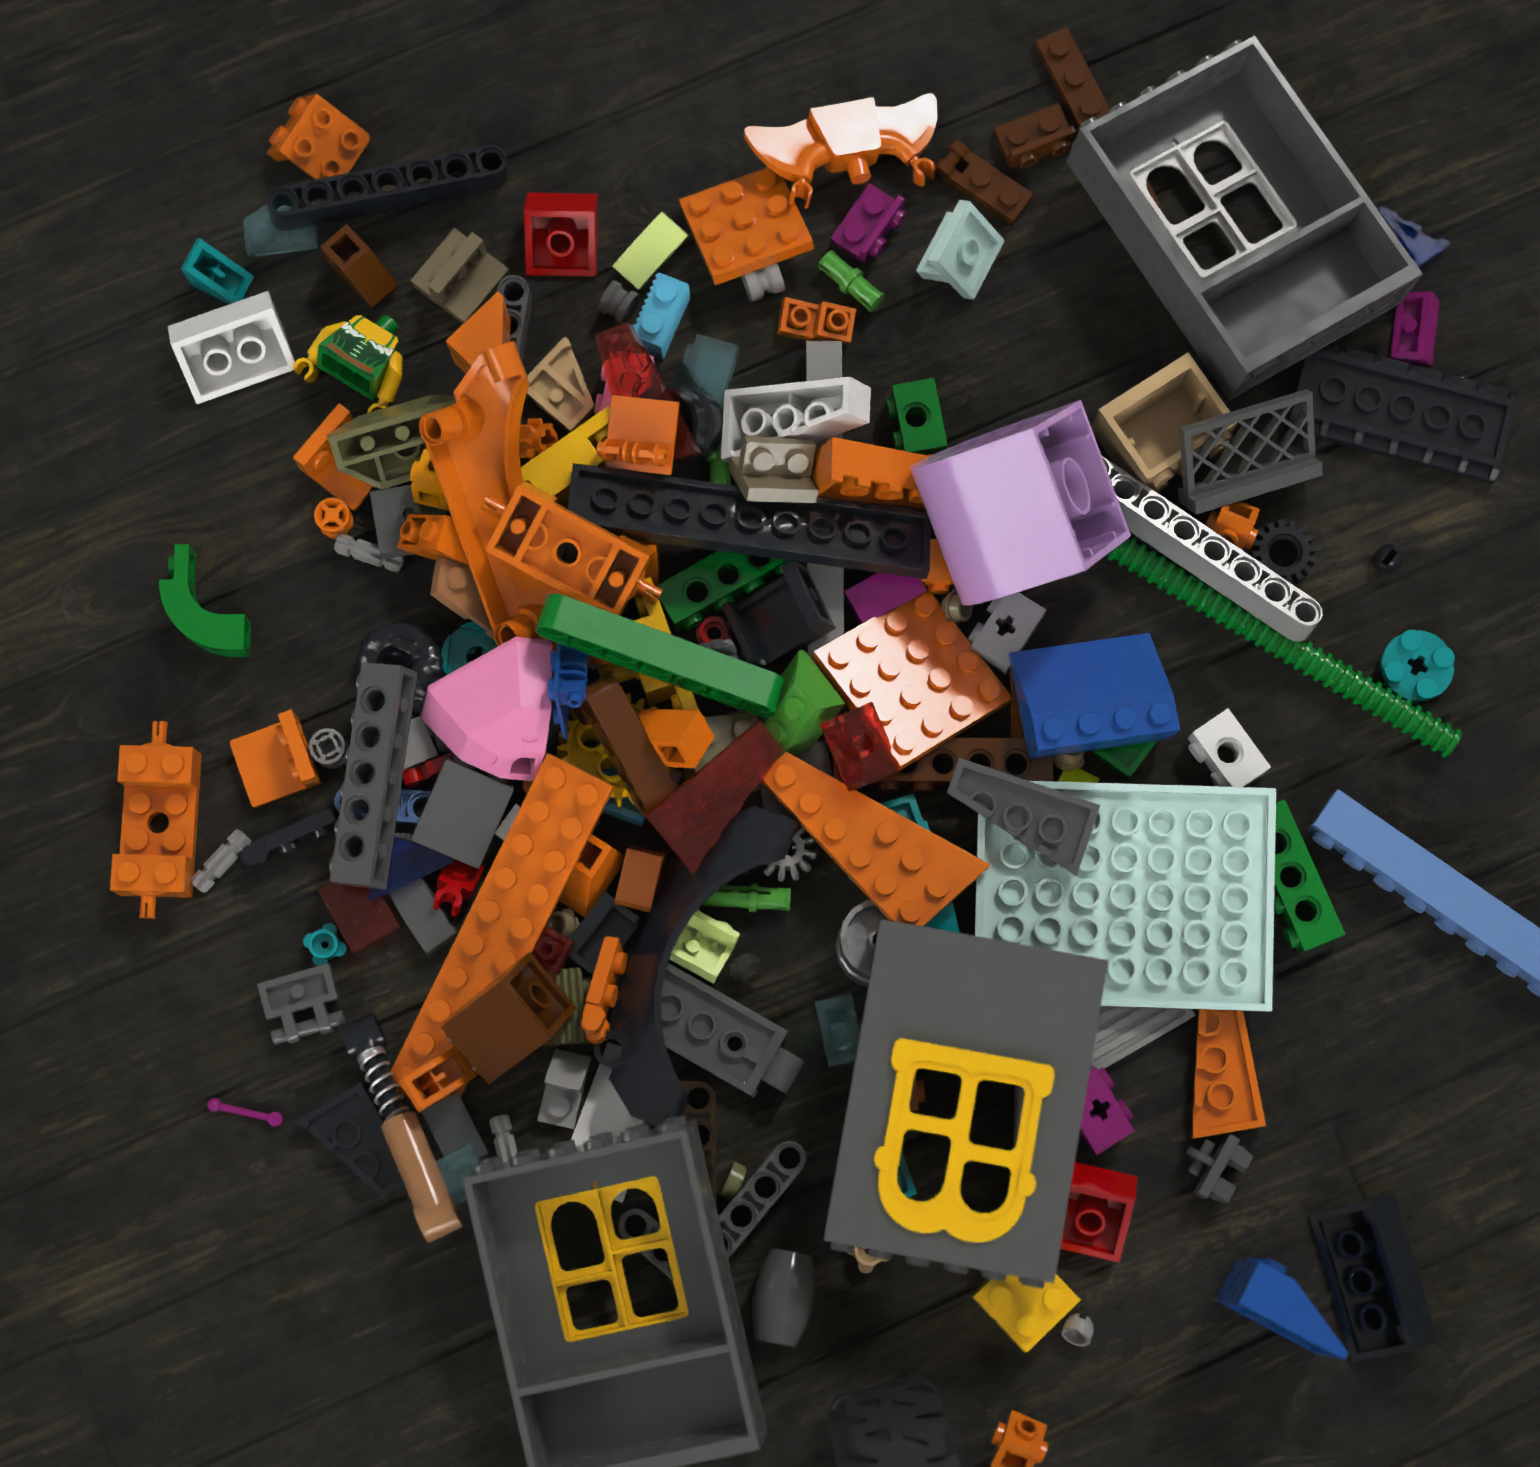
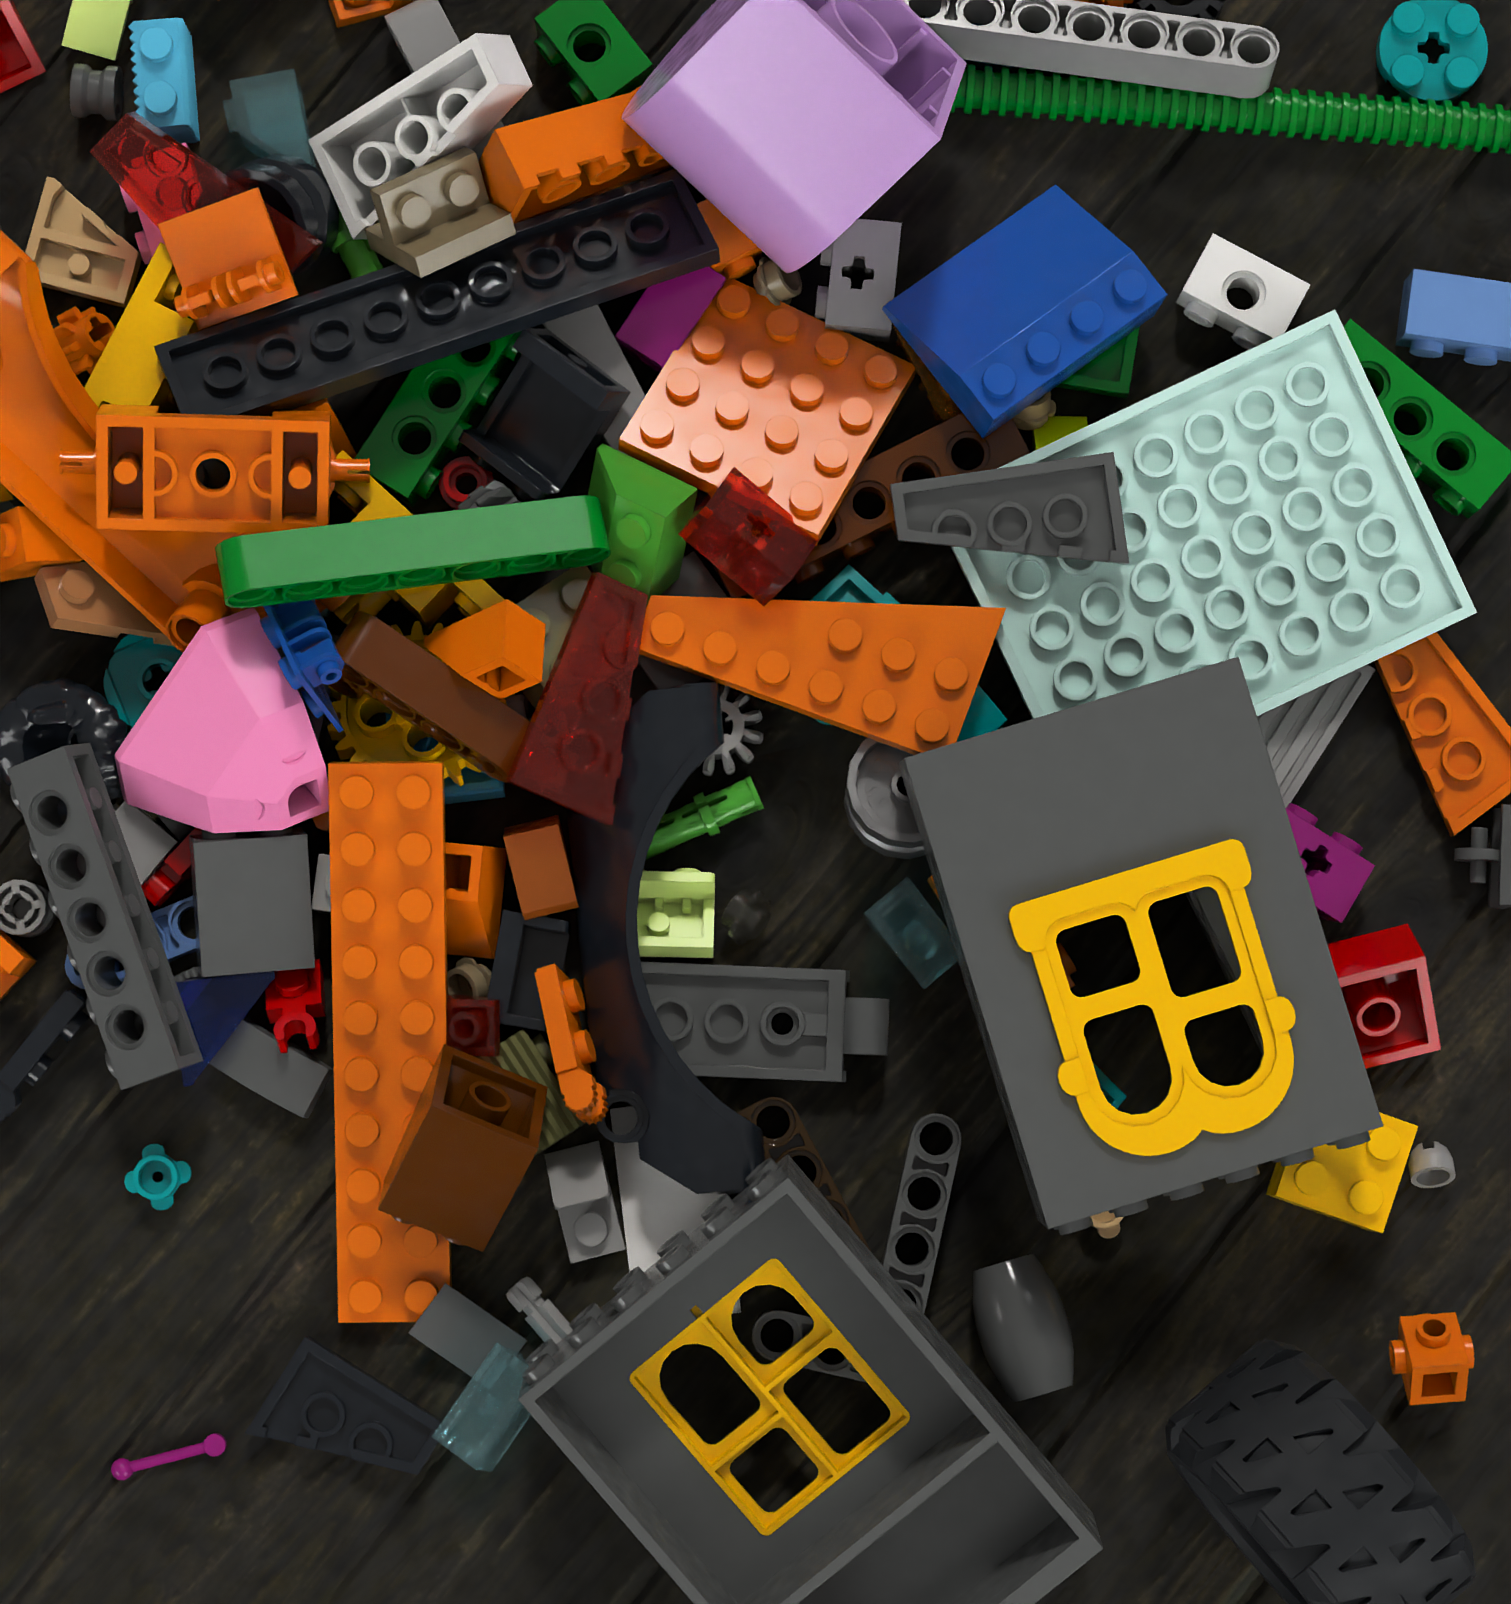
camera: 30 degrees left, 5 degrees up
dark grey plate [257,963,346,1045] -> none
clear red plate [318,882,401,954] -> none
medium nougat piece [339,1012,464,1243] -> none
orange slope [399,1046,477,1112] -> none
olive tile [718,1161,747,1201] -> none

